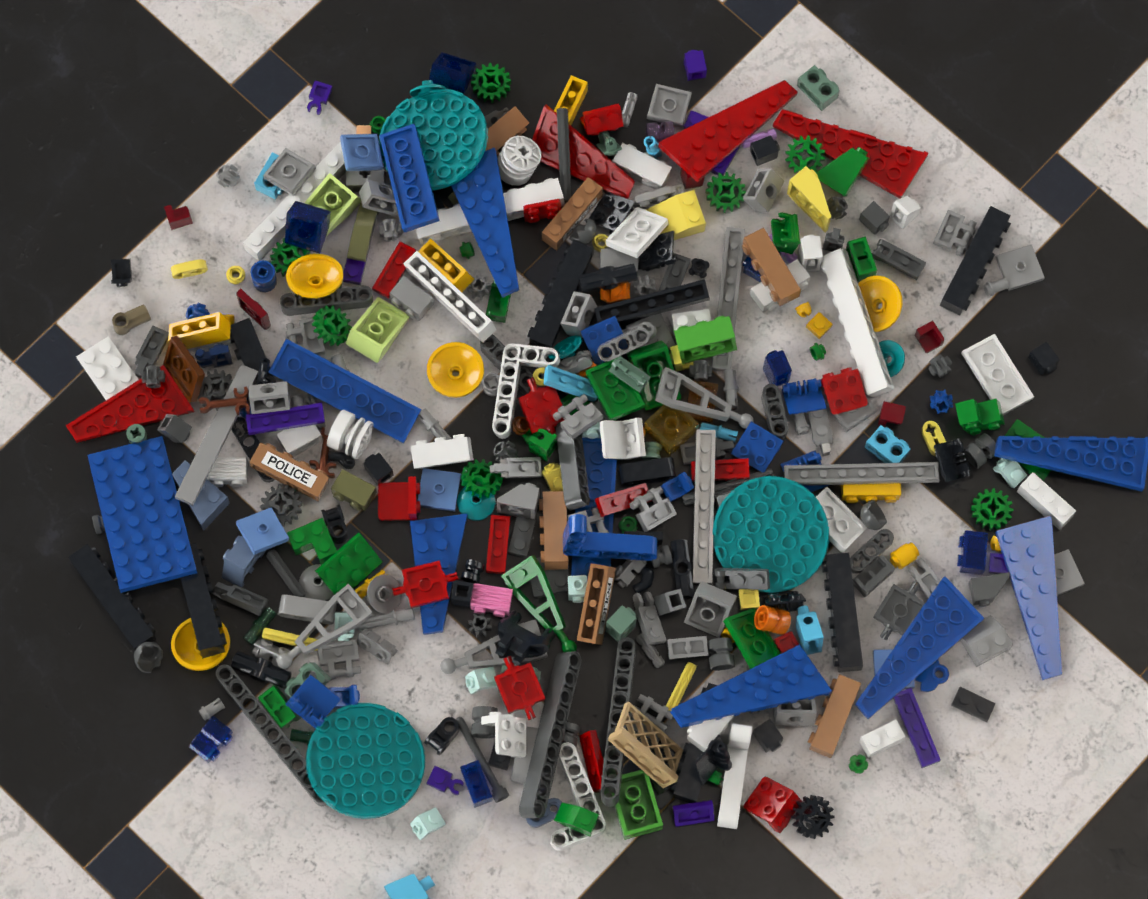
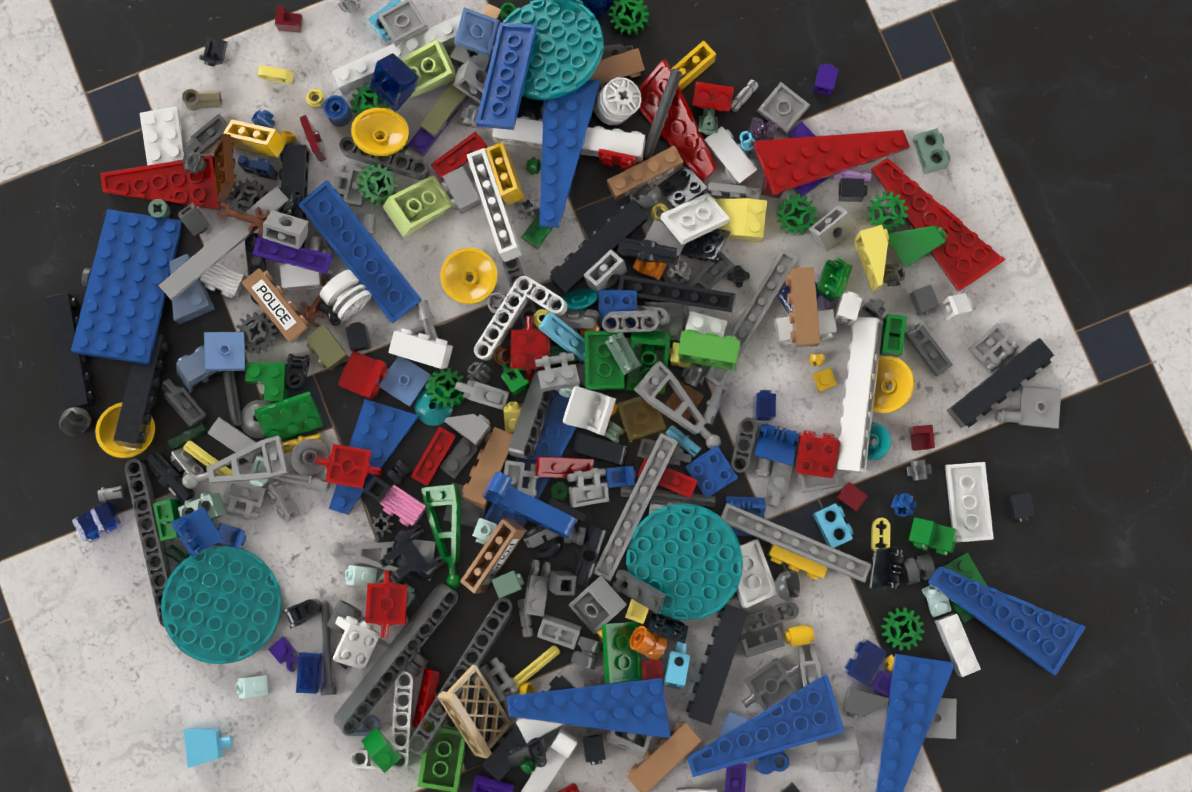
camera: 30 degrees right, 10 degrees up
green plate [810,342,826,361] -> none

